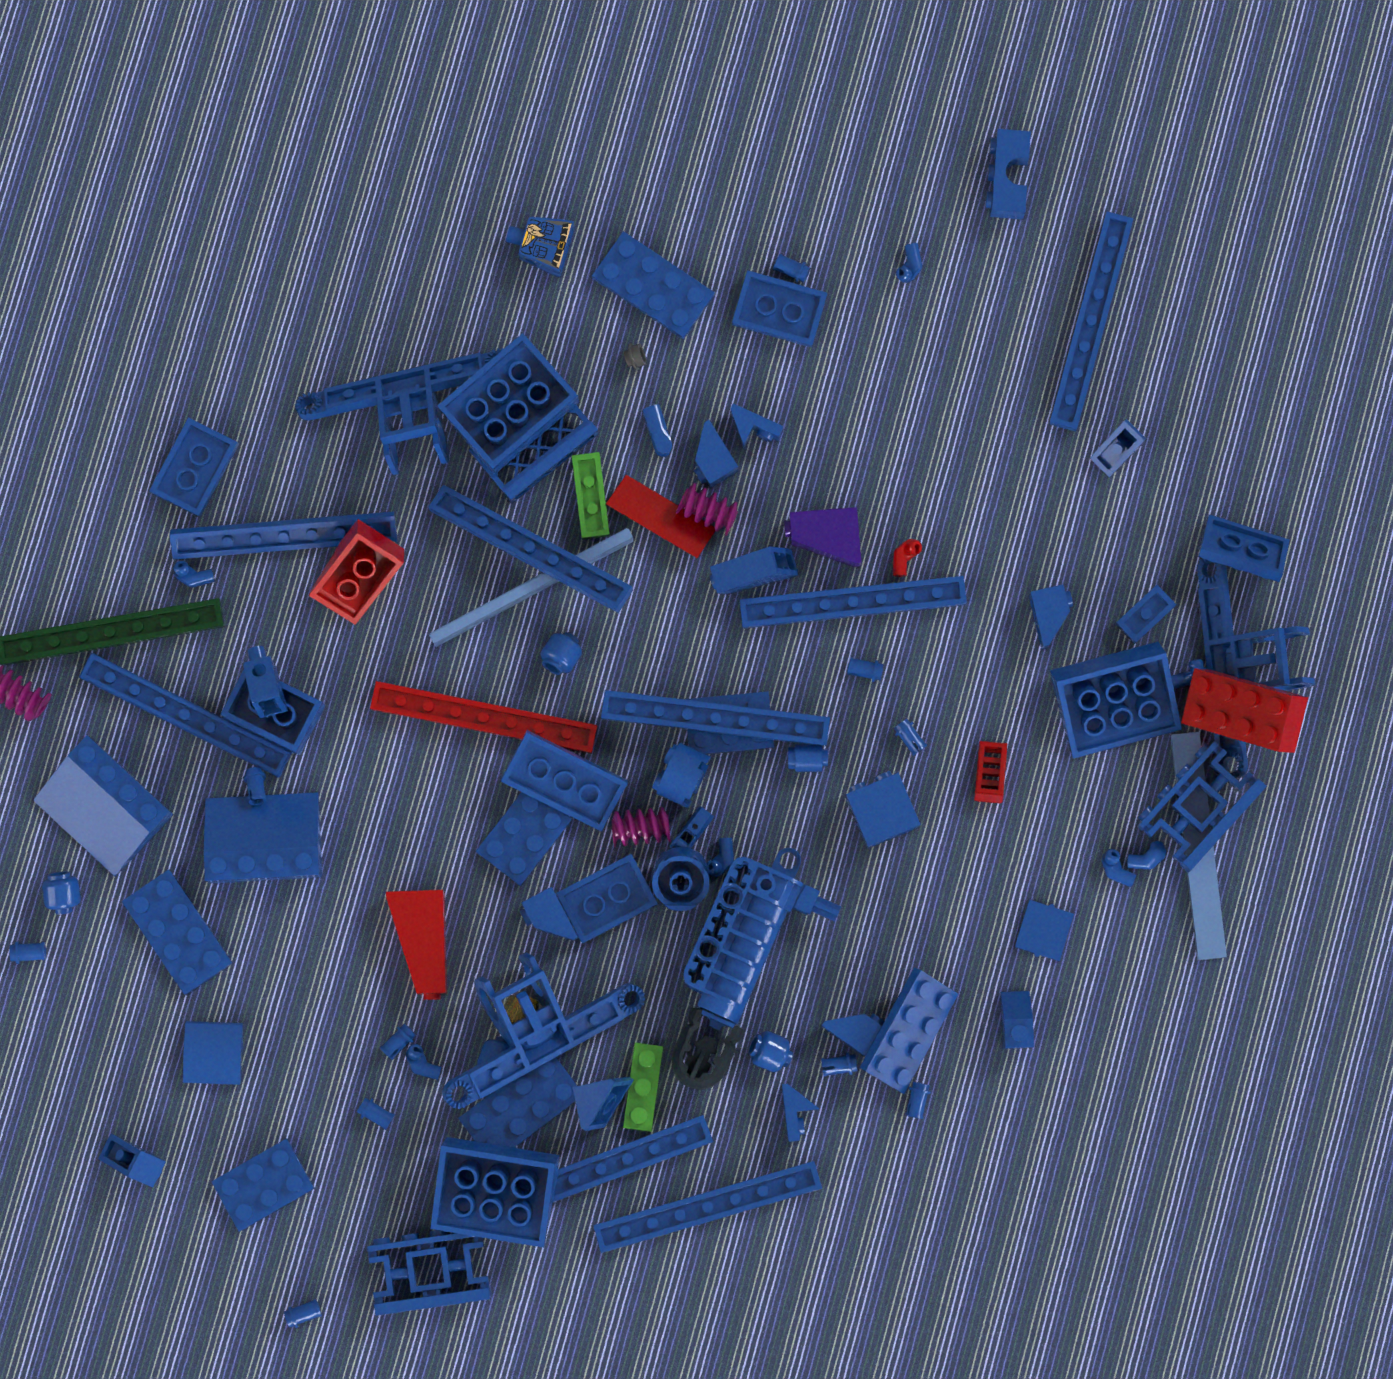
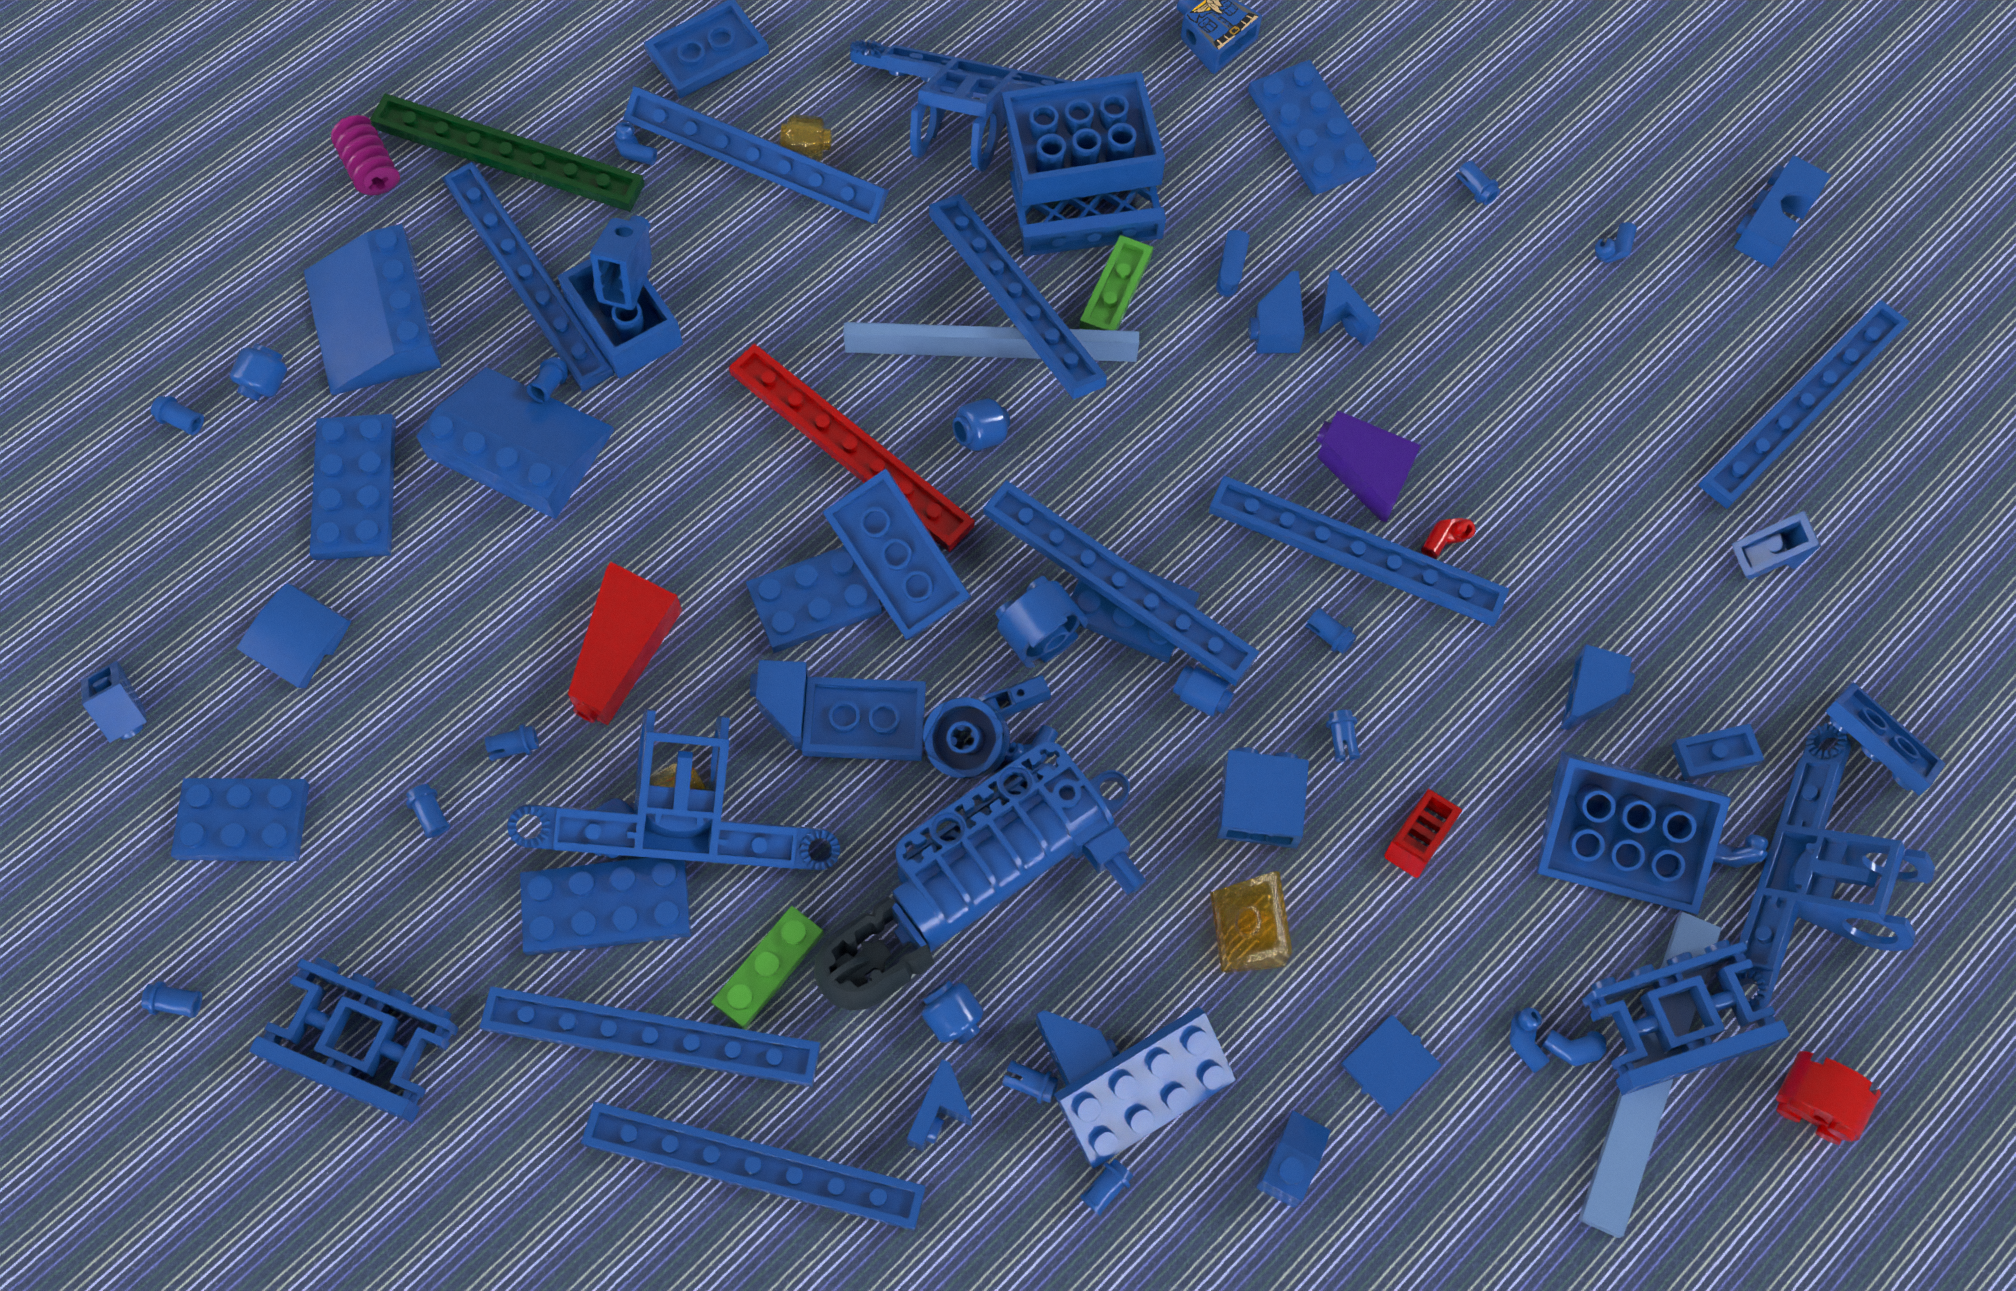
camera: 25 degrees right, 15 degrees down
red slope [309,519,404,625] -> none
blue arm [406,1044,442,1080] -> none
blue slope [430,1137,560,1248] -> none
blue slope [573,1077,634,1131] -> none
red sticker [606,475,715,558] -> none
magenta piece [611,806,671,847] -> none
dark grey plate [624,343,647,370] -> none
magenta piece [676,483,738,536] -> none
blue slope [710,546,799,595] -> none
blue plate [732,270,828,348] -> none
red brick [1181,668,1309,753] -> none
none -> clear yellow head [780,115,832,161]
none -> clear yellow slope [1210,871,1293,973]
none -> red brick [1776,1051,1882,1145]

